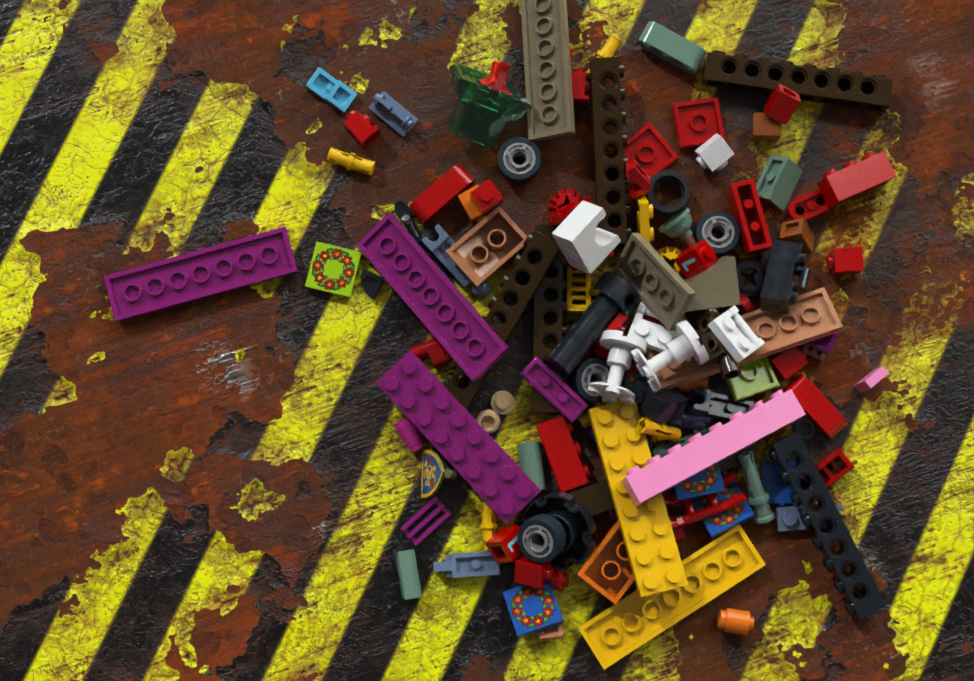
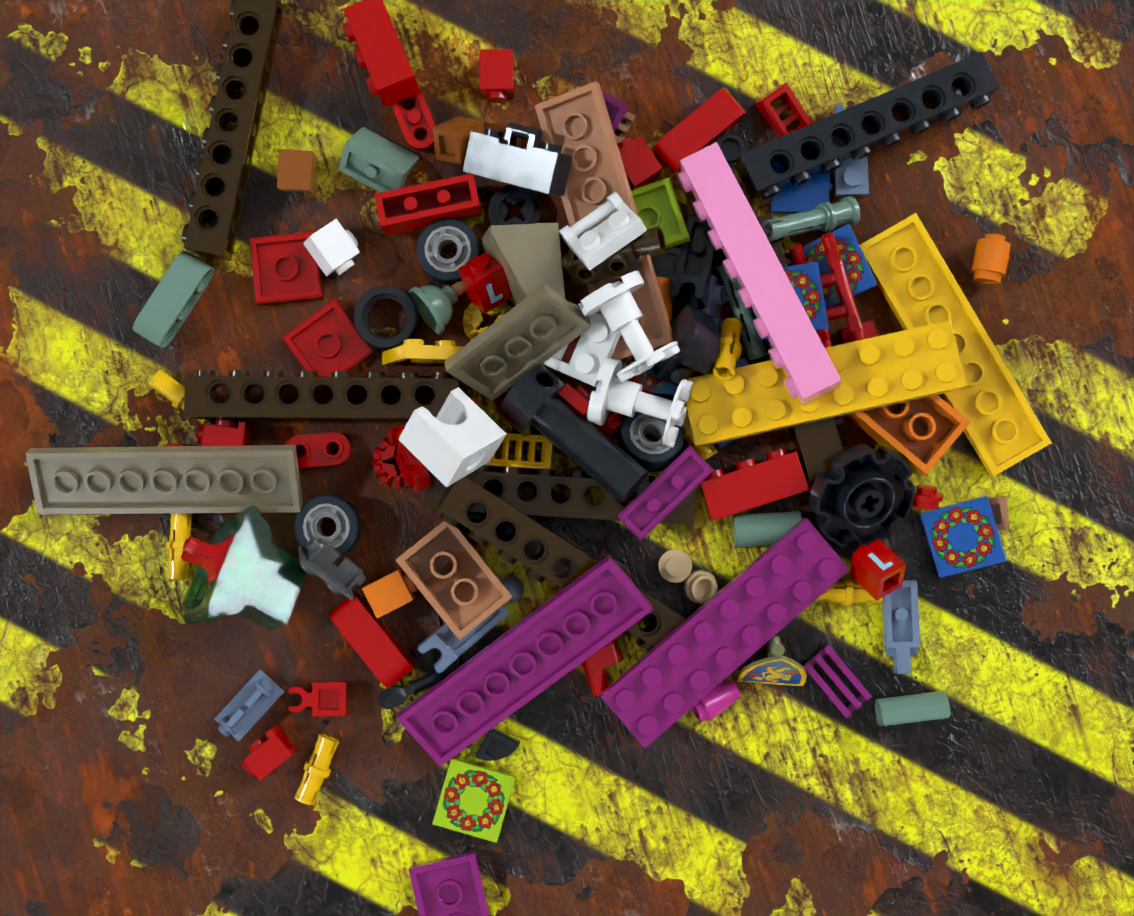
camera: 85 degrees left, 5 degrees up
medium azure slope [305,67,358,112] -> none
red brick [470,179,503,217] -> none
red brick [514,553,553,589] -> none
wheel [517,514,566,563] -> none
red bracket [625,157,652,200] -> none
red tile [736,294,754,315] -> none
red panel [764,84,801,125] -> none
bright pink tile [854,366,889,393] -> none
none -> yellow pin [166,513,193,579]
none -> red plate [286,432,352,469]
none -> red plate [288,681,348,717]
none -> dark grey hinge [298,537,366,600]

